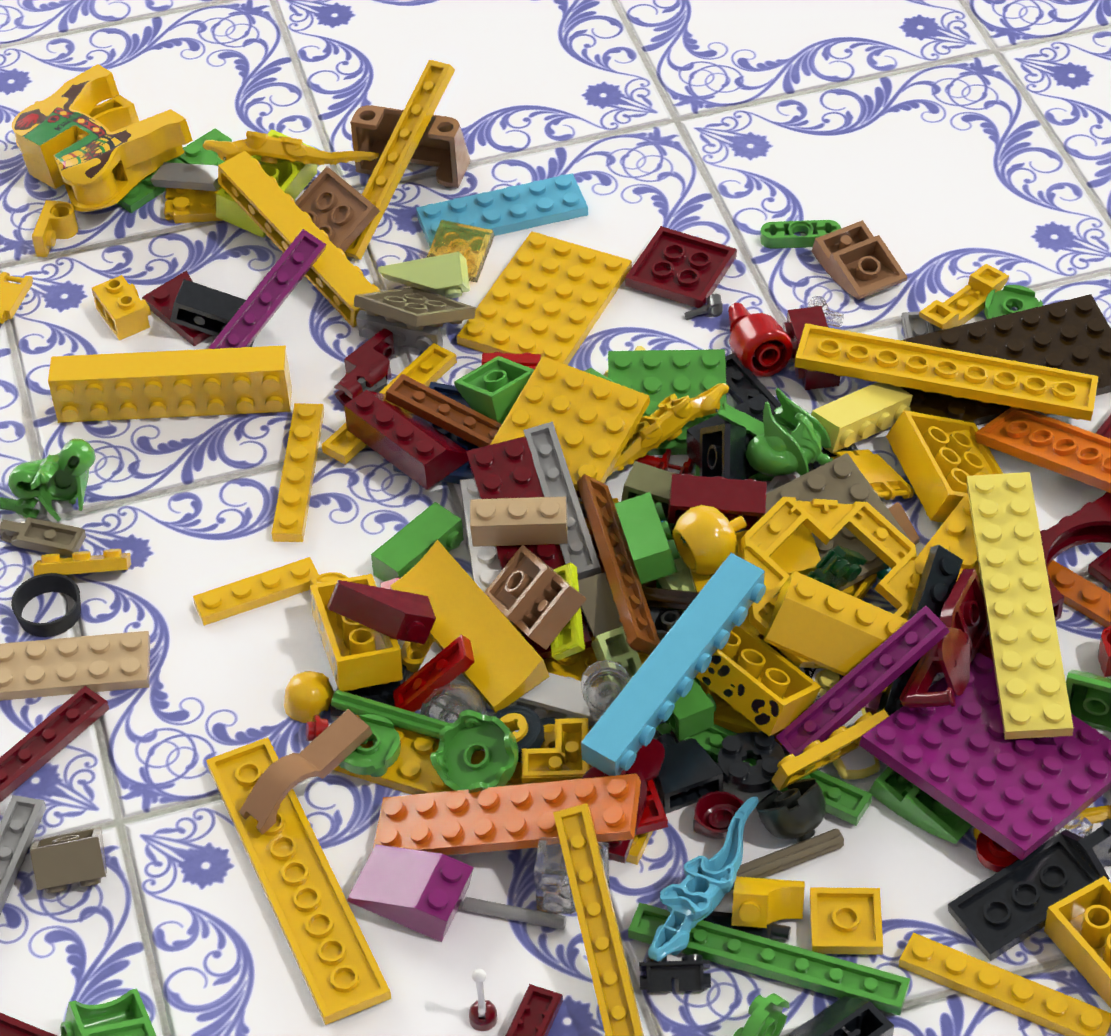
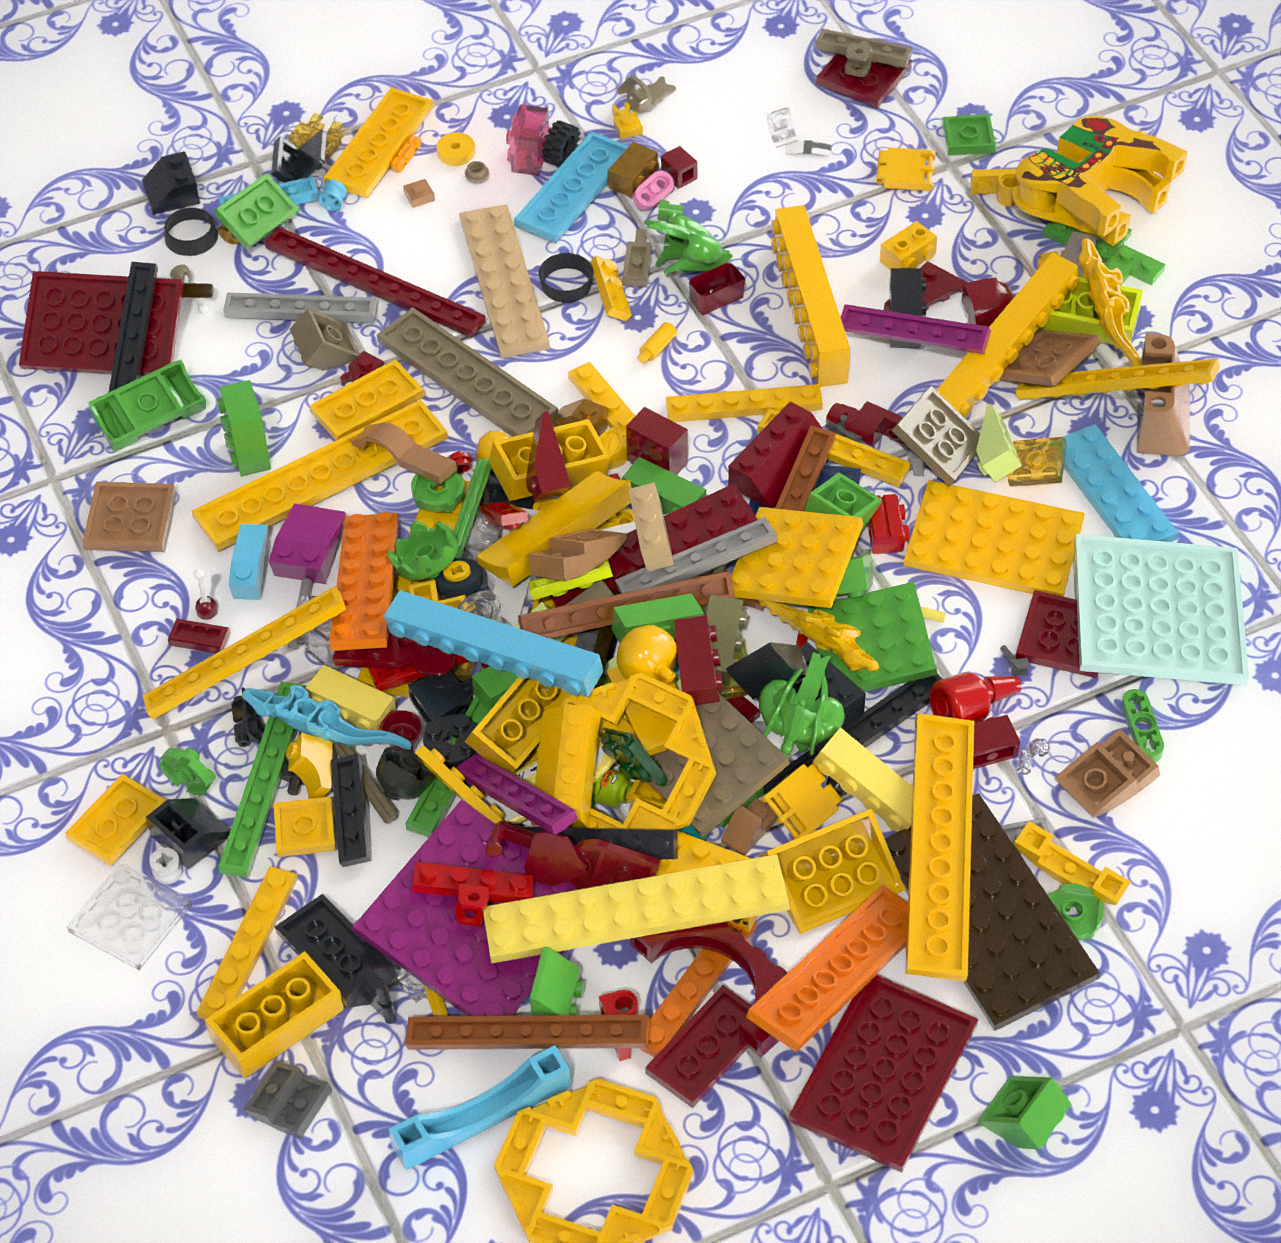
camera: 80 degrees right, 5 degrees up
none -> bright green brick [217,380,271,477]
none -> medium azure slope [229,524,268,600]
none -> light yellow brick [305,665,396,730]
none -> yellow plate [309,359,425,440]
none -> black plate [331,754,370,867]
none -> dark red plate [340,351,384,386]
none -> dark tan plate [377,307,558,437]
none -> red plate [412,861,533,926]
none -> pearl gold slope [552,398,607,436]
none -> dark red brick [626,406,688,475]
none -> yellow cylinder [637,322,677,364]
none -> dark red piece [689,263,746,316]
none -> dark red brick [961,277,1014,327]
none -> light aqua plate [1074,534,1249,685]

